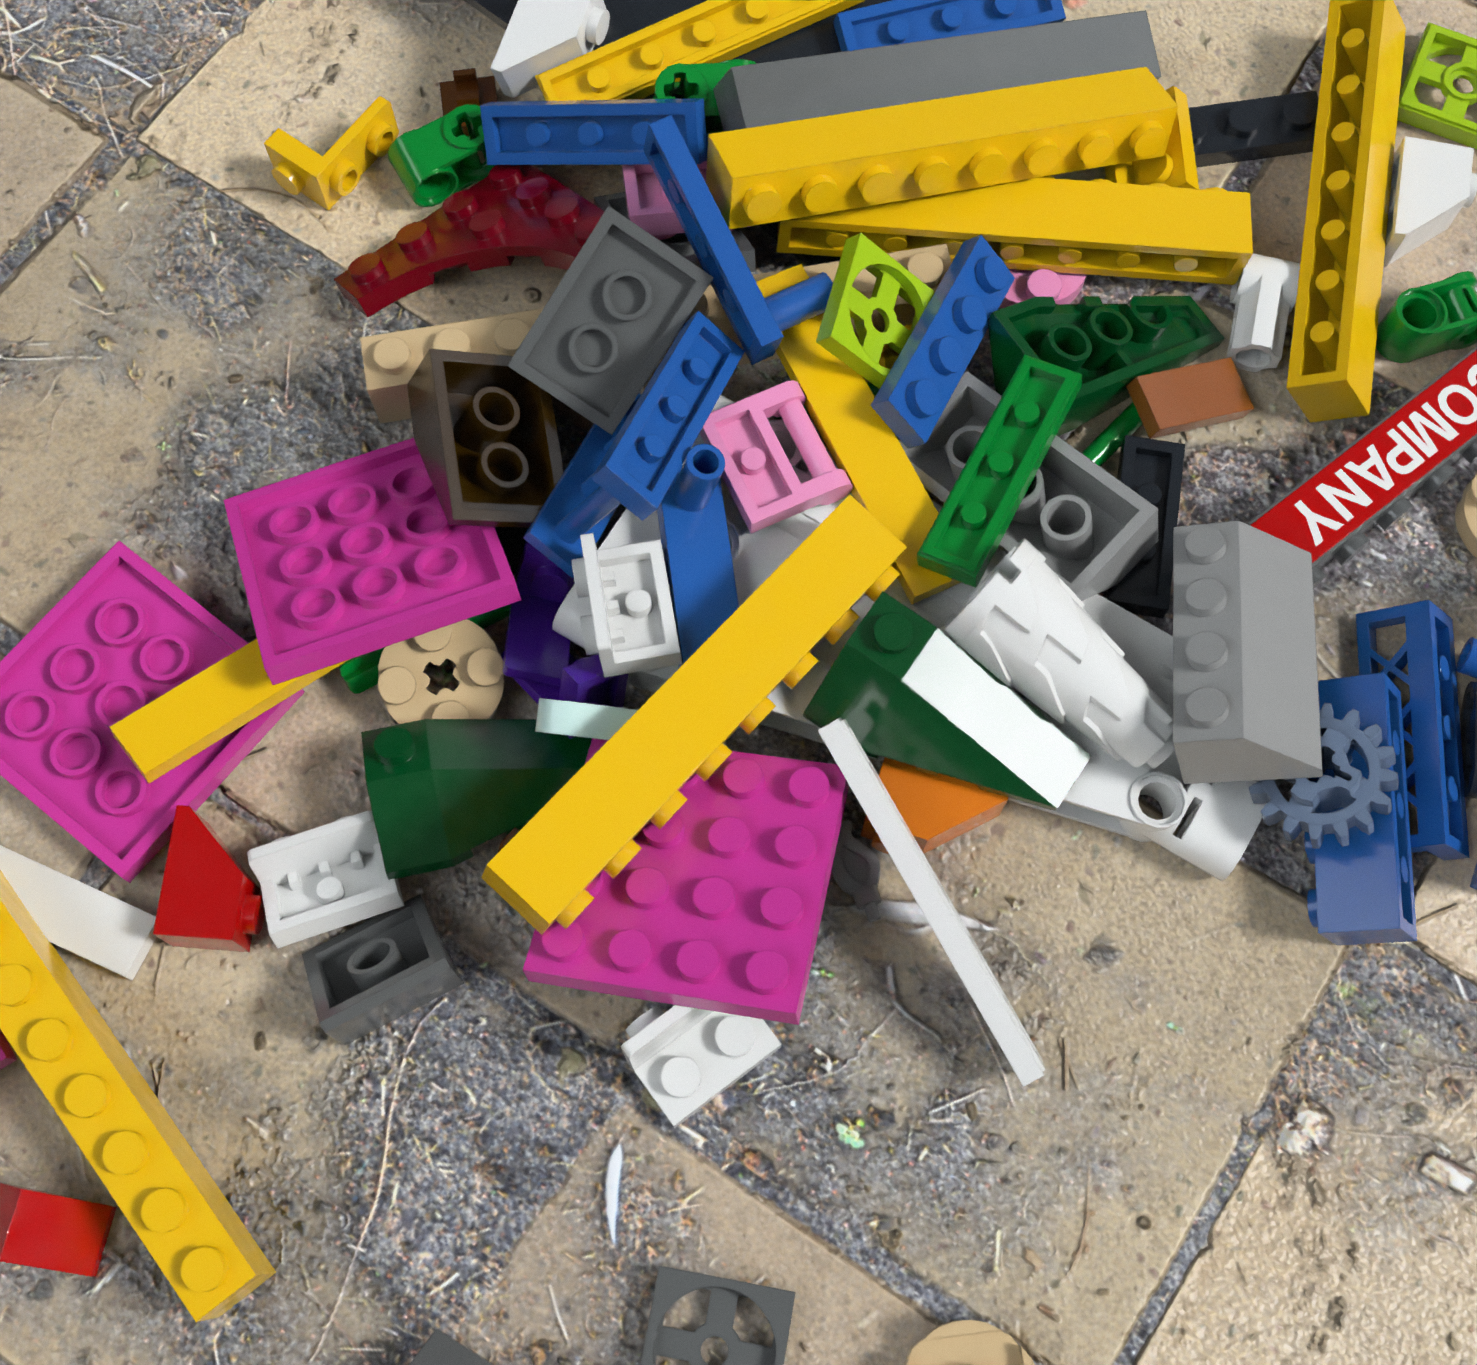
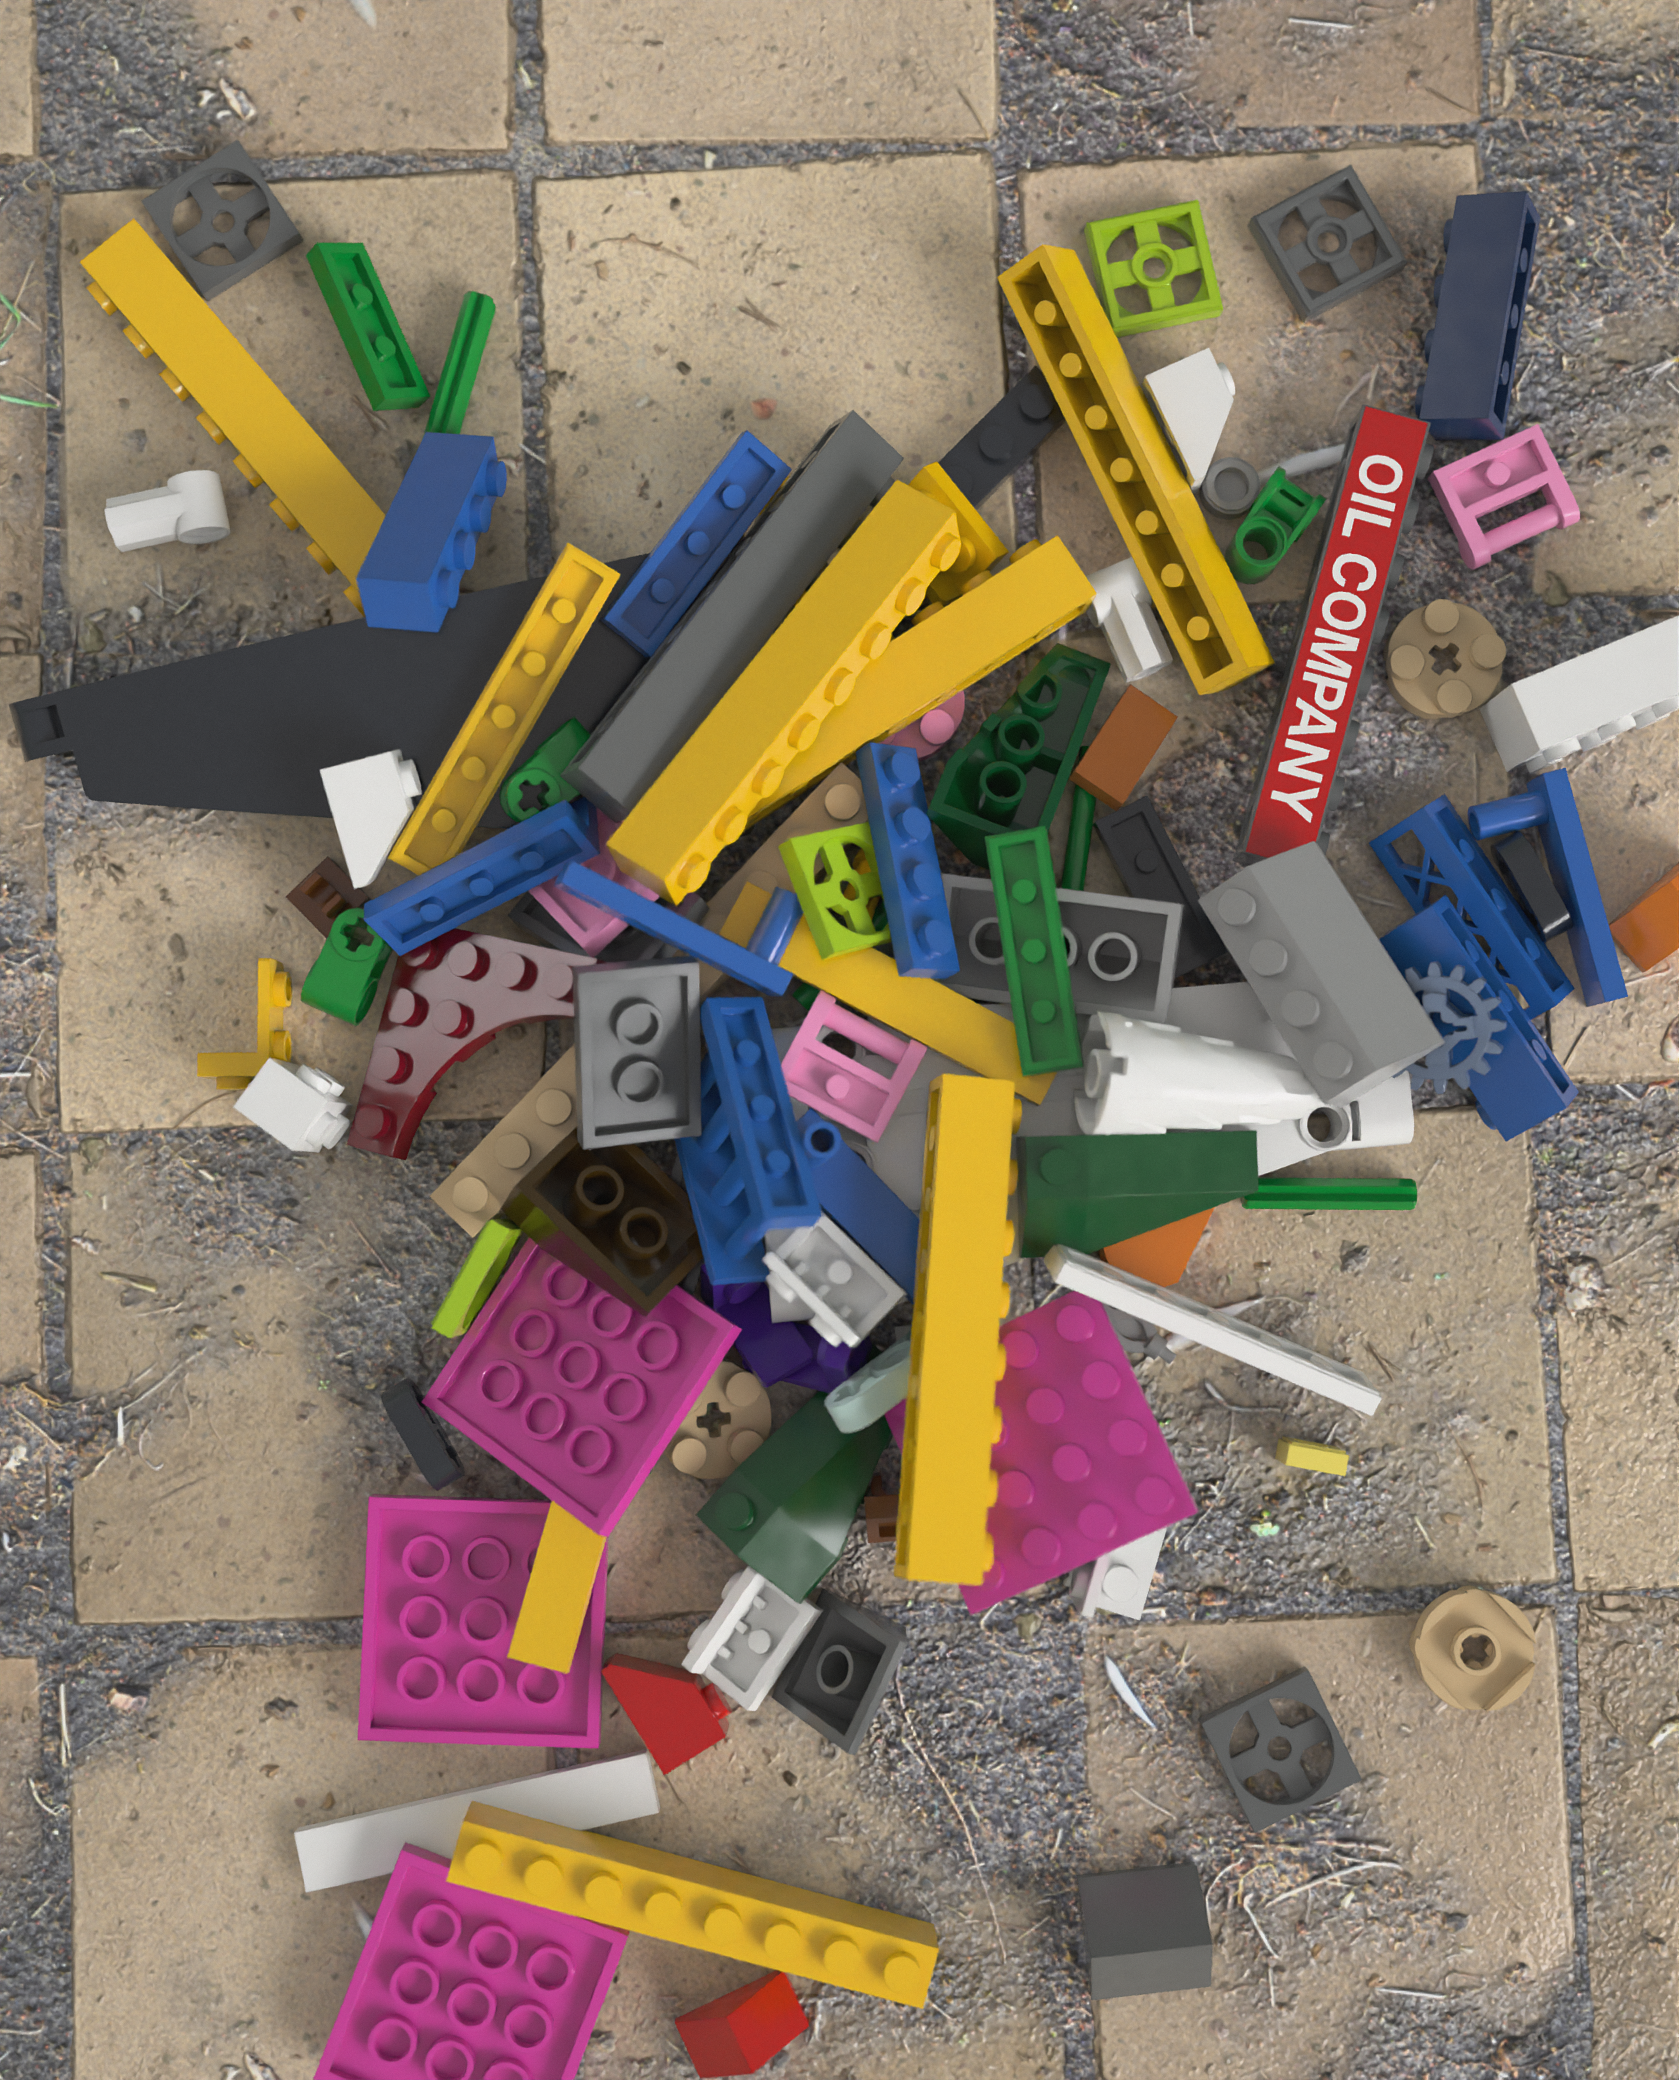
camera: 35 degrees left, 15 degrees up
none -> white brick [233,1057,353,1153]
none -> black beam [381,1378,465,1491]
none -> lime piece [431,1219,524,1339]
none -> light grey tile [1199,457,1260,520]
none -> green axle [1240,1177,1417,1210]
none -> light yellow tile [1275,1436,1349,1476]

